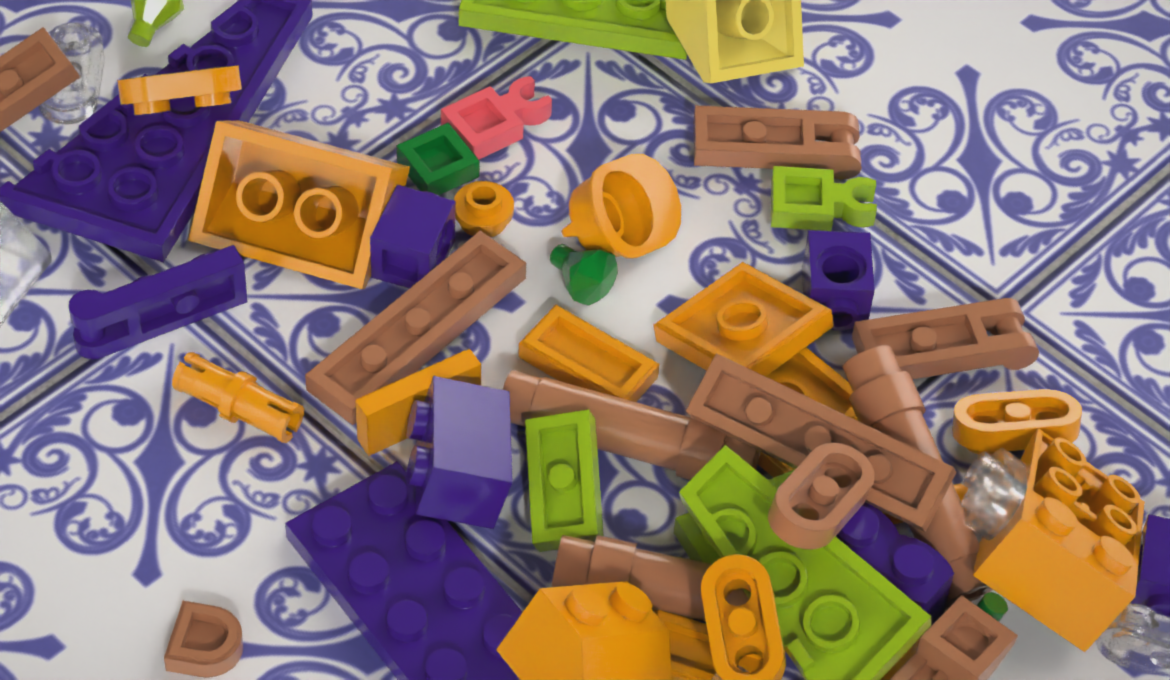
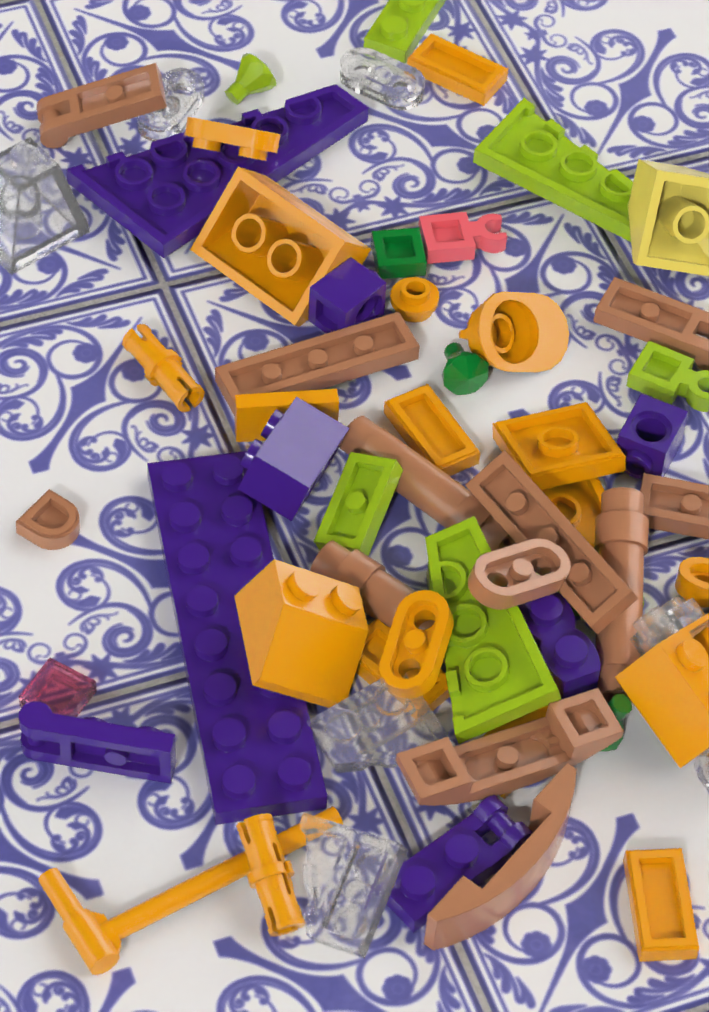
camera: 25 degrees right, 0 degrees up
dark purple plate [68,245,248,359] -> none

